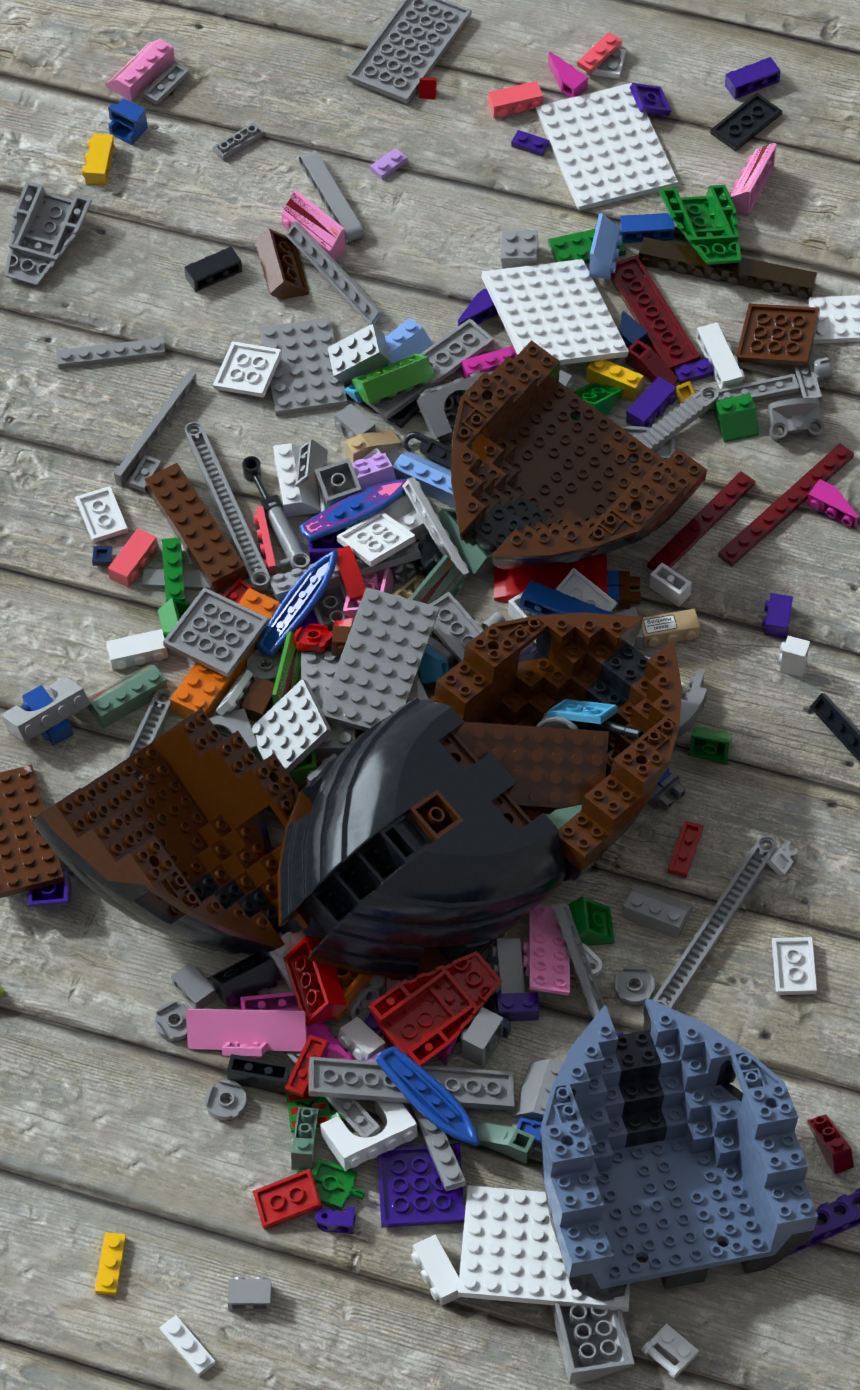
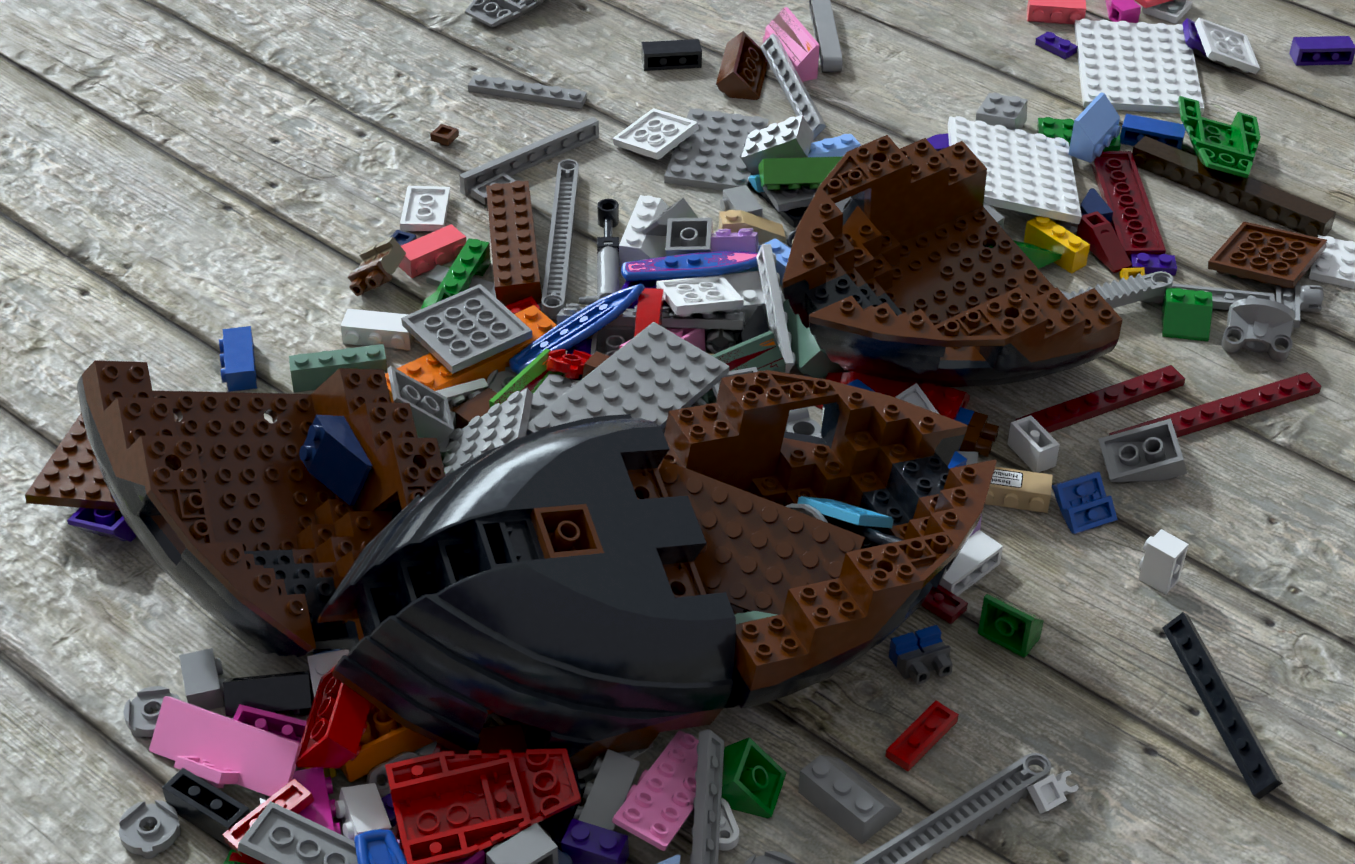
camera: 20 degrees right, 15 degrees down
light grey arch [1,677,90,743] -> none
coral plate [253,506,277,575] -> none
lavender plate [370,148,408,180] -> none
dark purple brick [626,377,677,427] -> none
light grey slope [676,670,707,739] -> none
white brick [696,323,745,389] -> none
black tile [710,93,782,152] -> none
bright pink slope [729,143,777,216] -> none
dark purple brick [762,593,793,638] -> none
dark pink slope [807,479,859,529] -> none
none -> dark blue slope [299,415,373,506]
none -> hips [348,237,406,296]
none -> light grey slope [387,366,454,445]
none -> reddish brown plate [430,124,459,146]
none -> blue slope [1052,472,1118,534]
none -> light grey slope [1098,419,1187,482]
none -> white plate [1194,18,1260,74]

